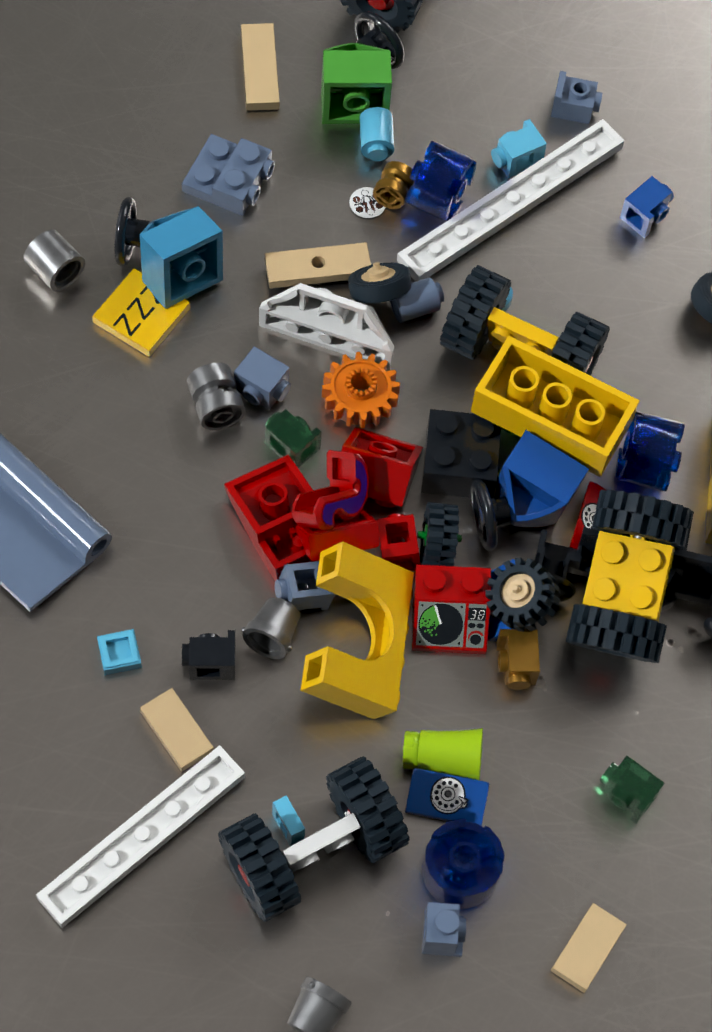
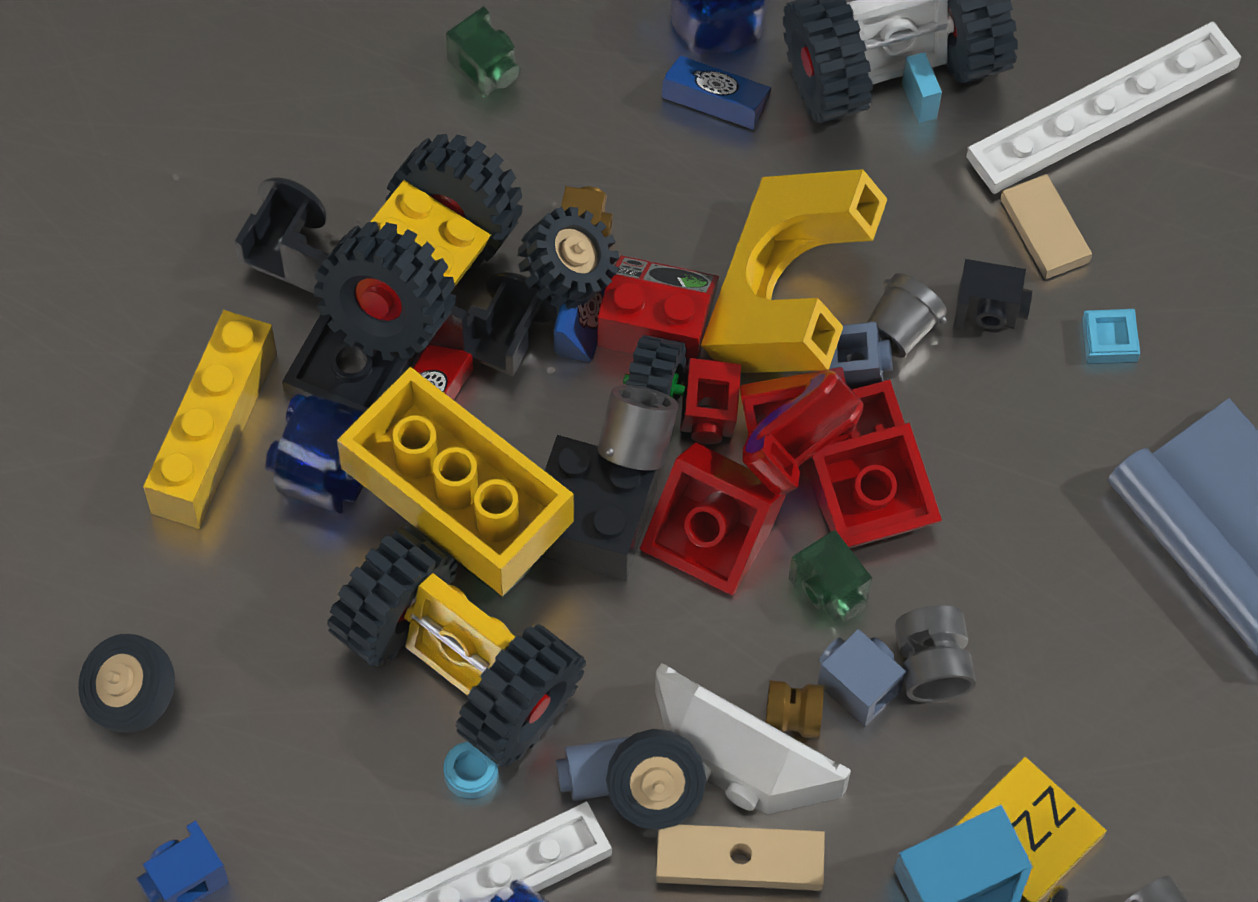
camera: 165 degrees left, 0 degrees up
orange gear [322,352,400,428] -> none
lime plant [403,728,483,780] -> none
blue piece [471,430,589,551] -> none
none -> flat silver piece [597,385,679,470]
none -> pearl gold wheel [765,680,824,739]

